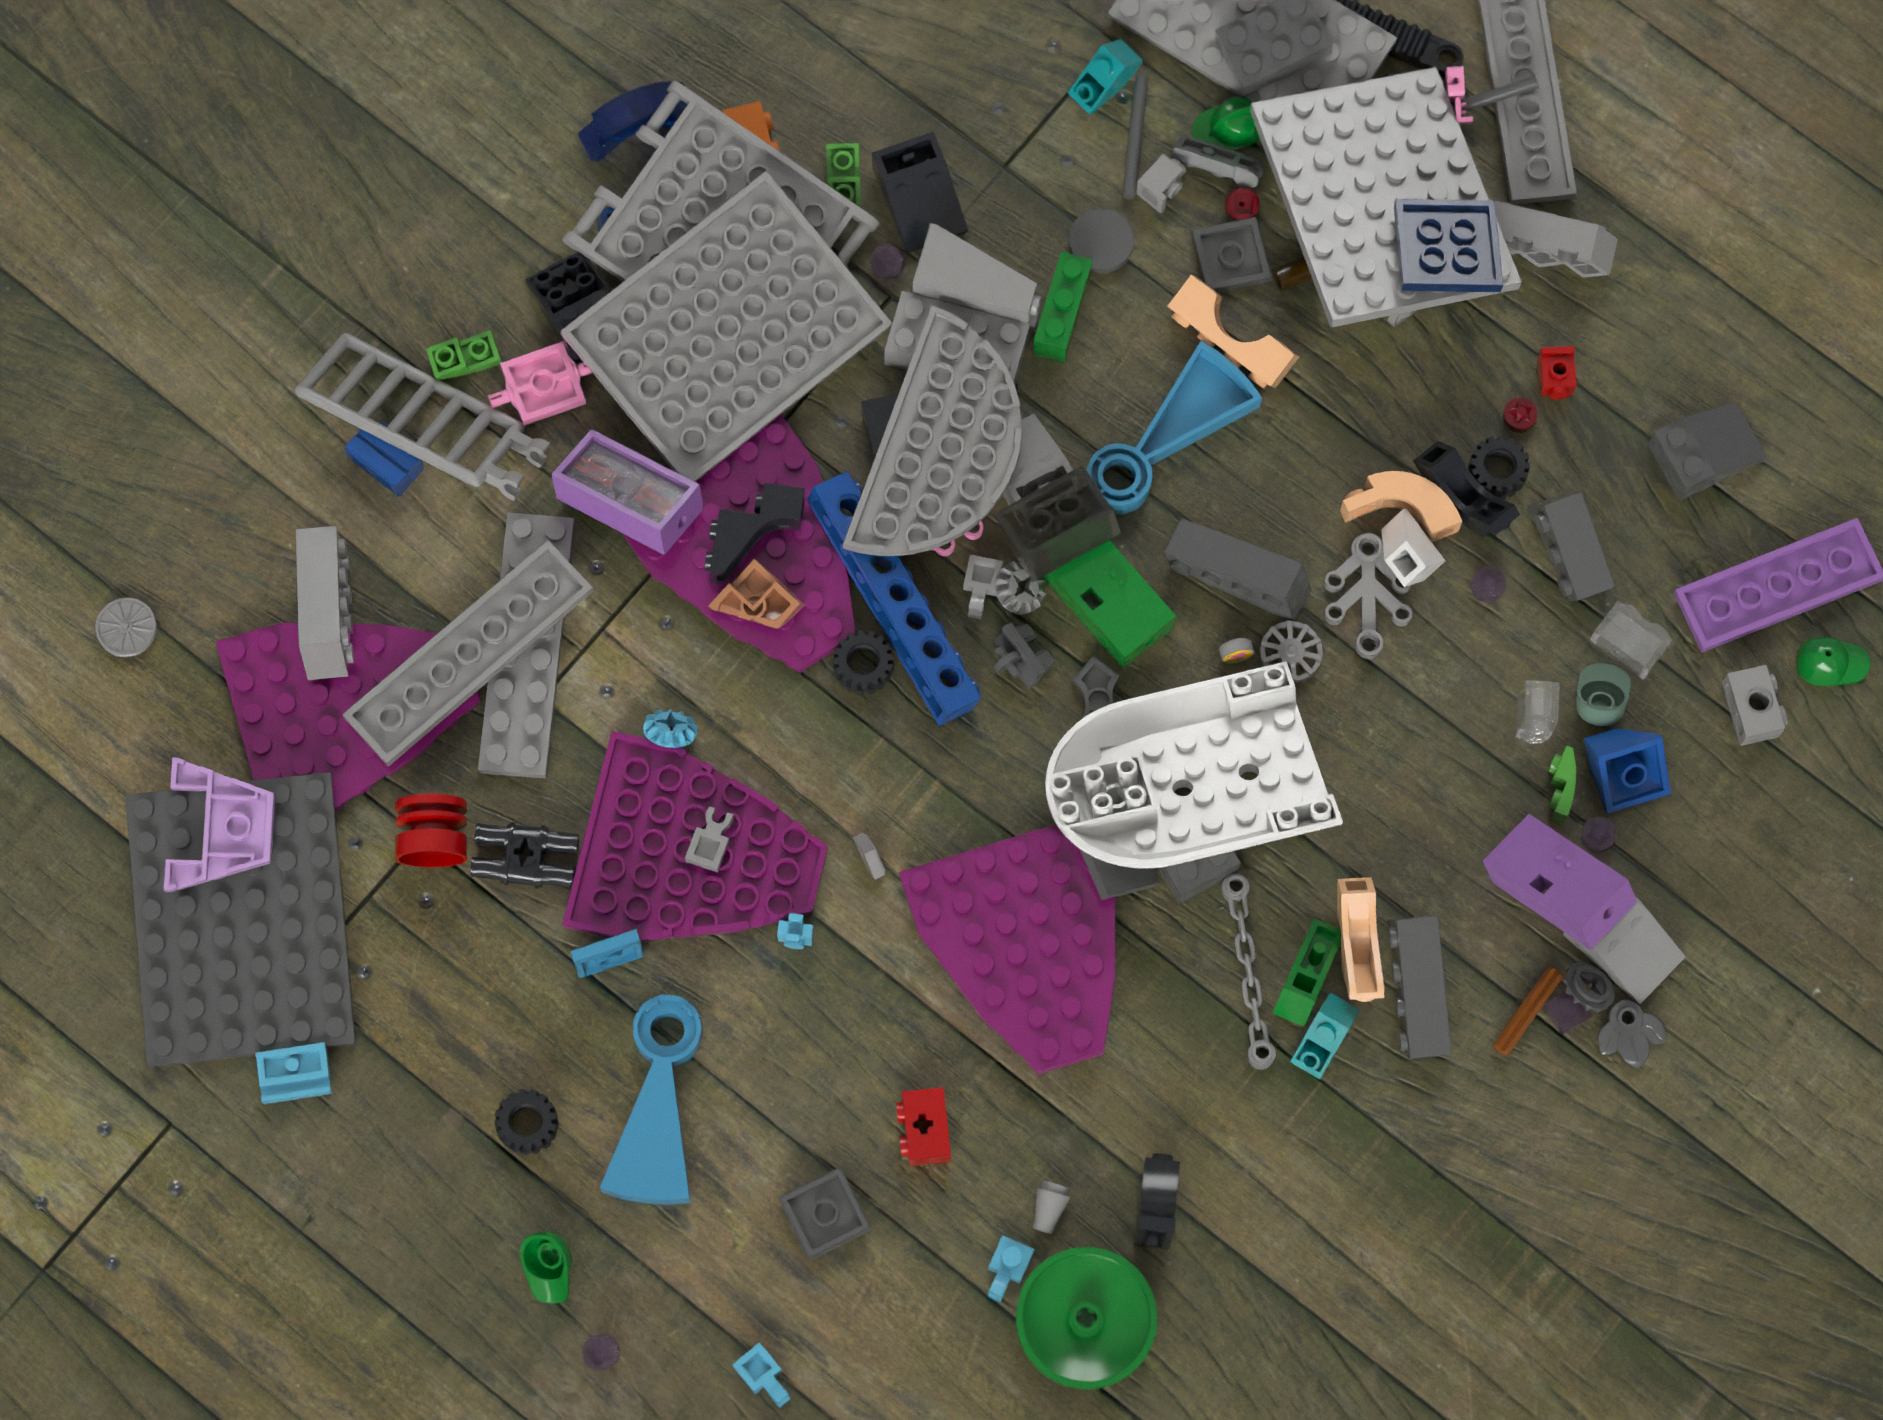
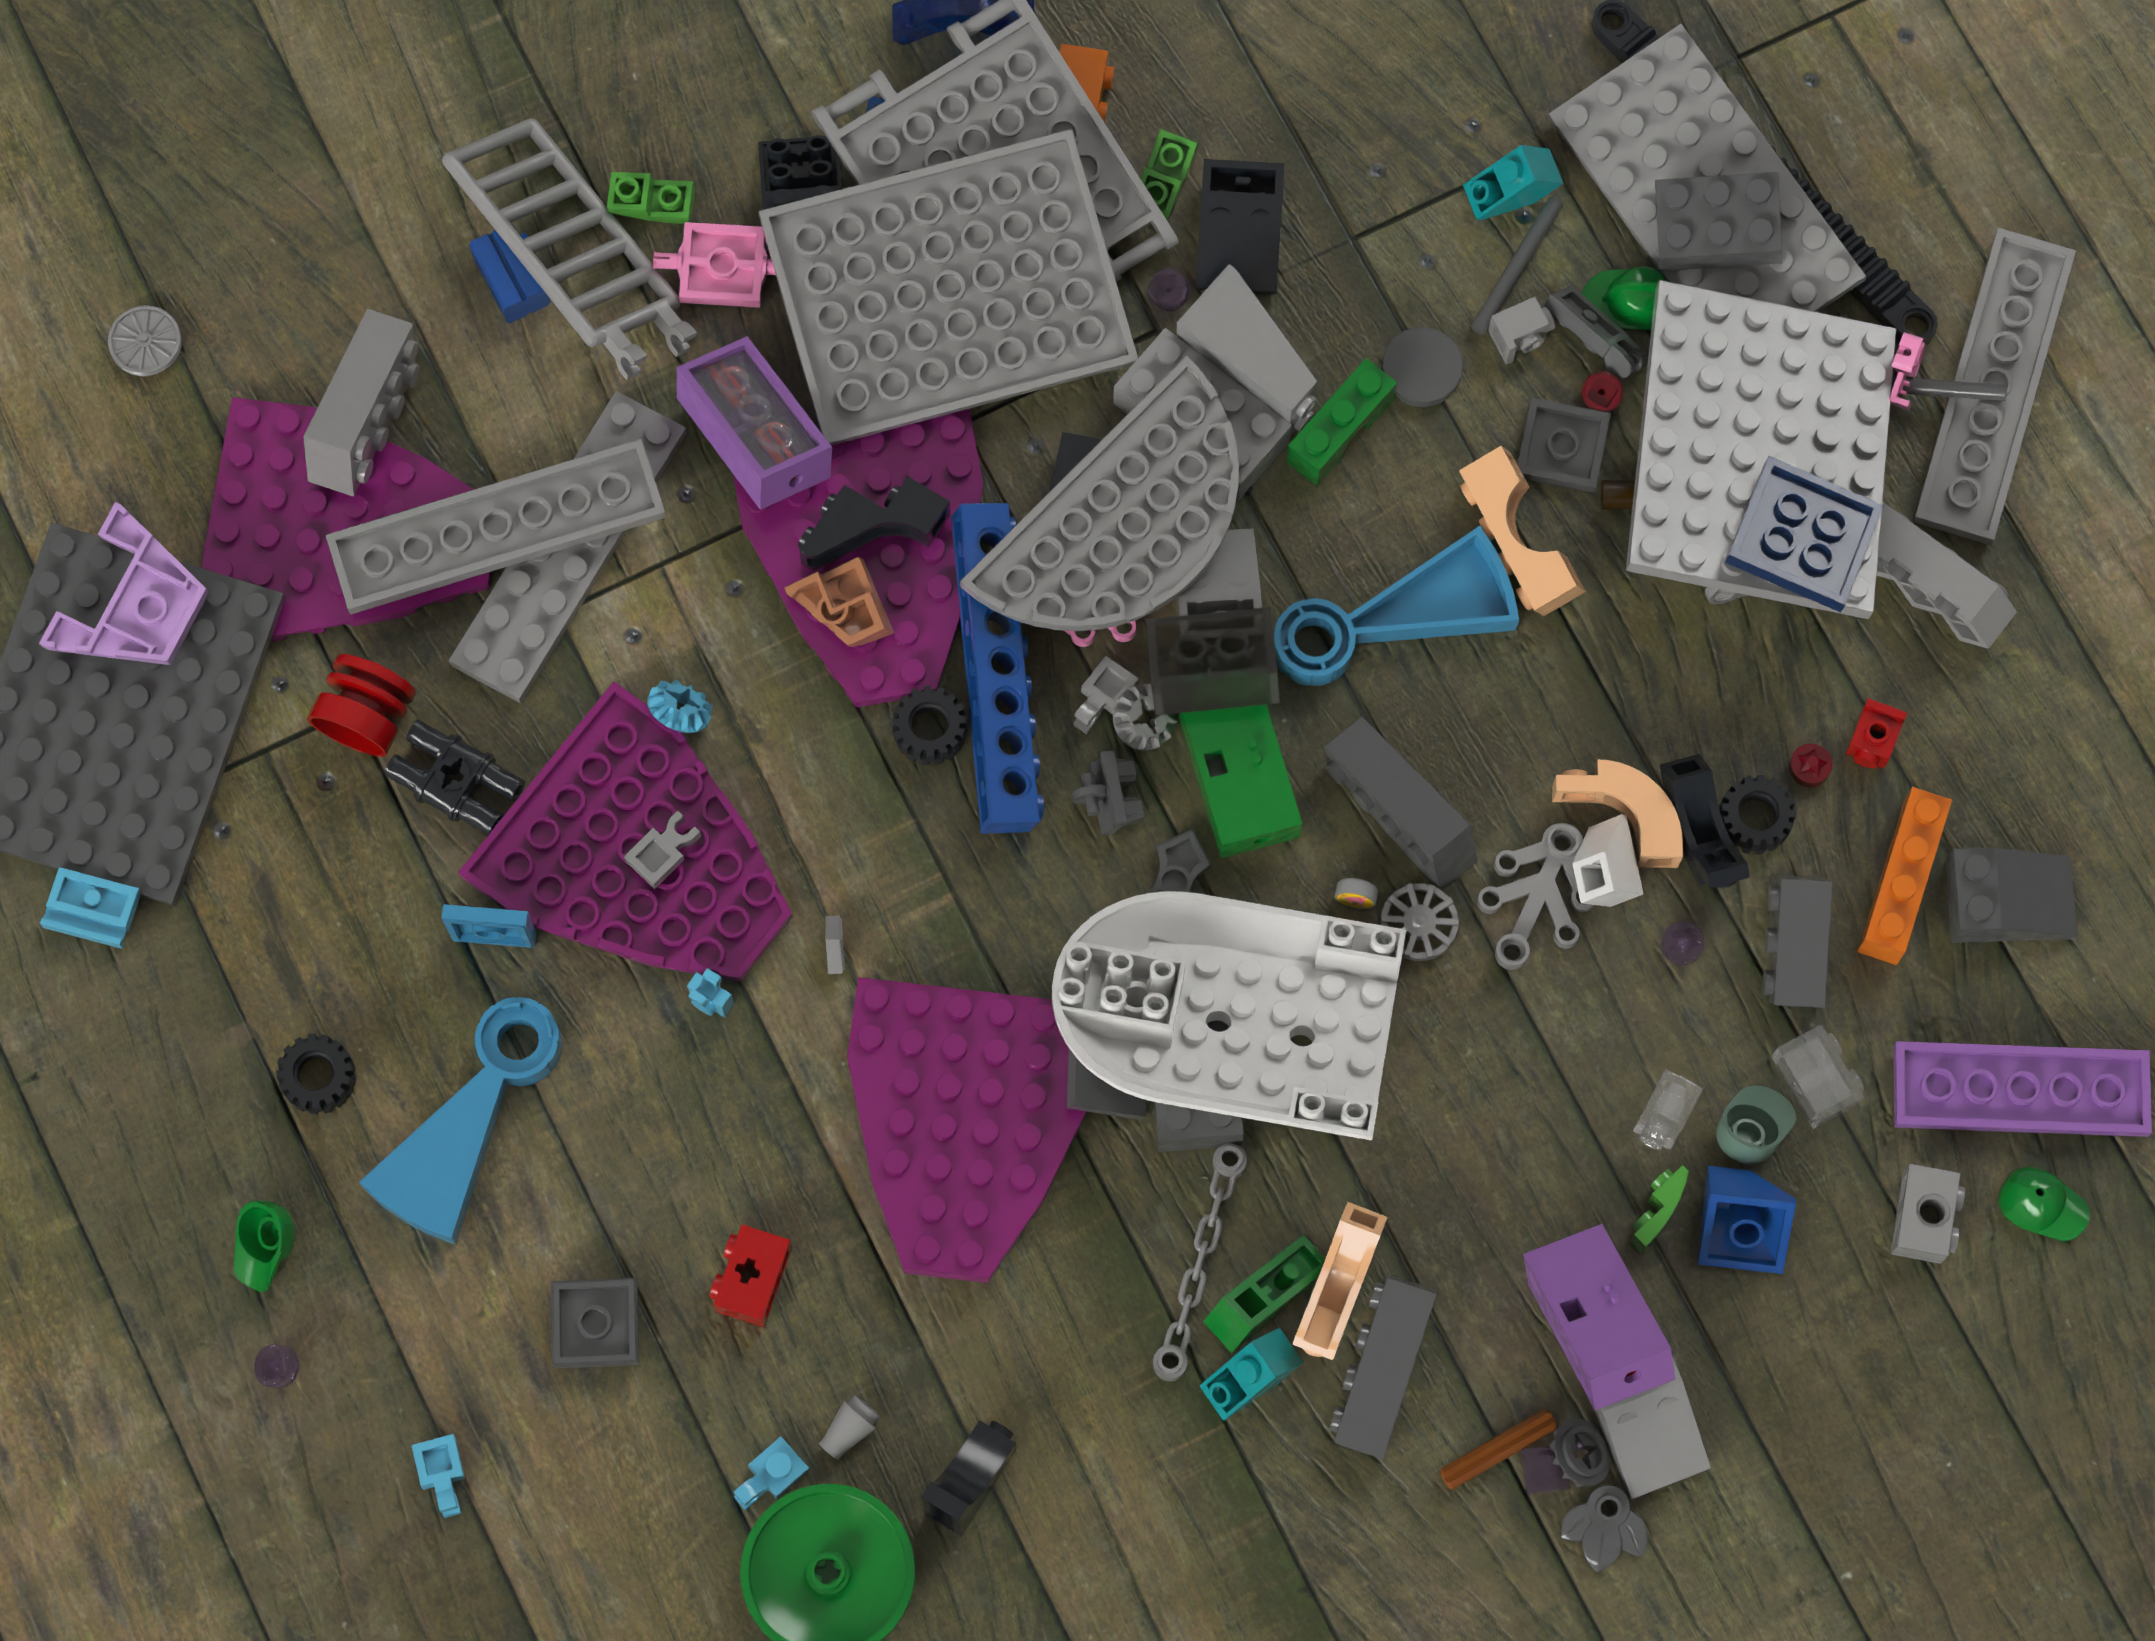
camera: 25 degrees right, 0 degrees up
clear purple tile [1581,817,1616,852] -> none
none -> orange brick [1857,787,1952,965]

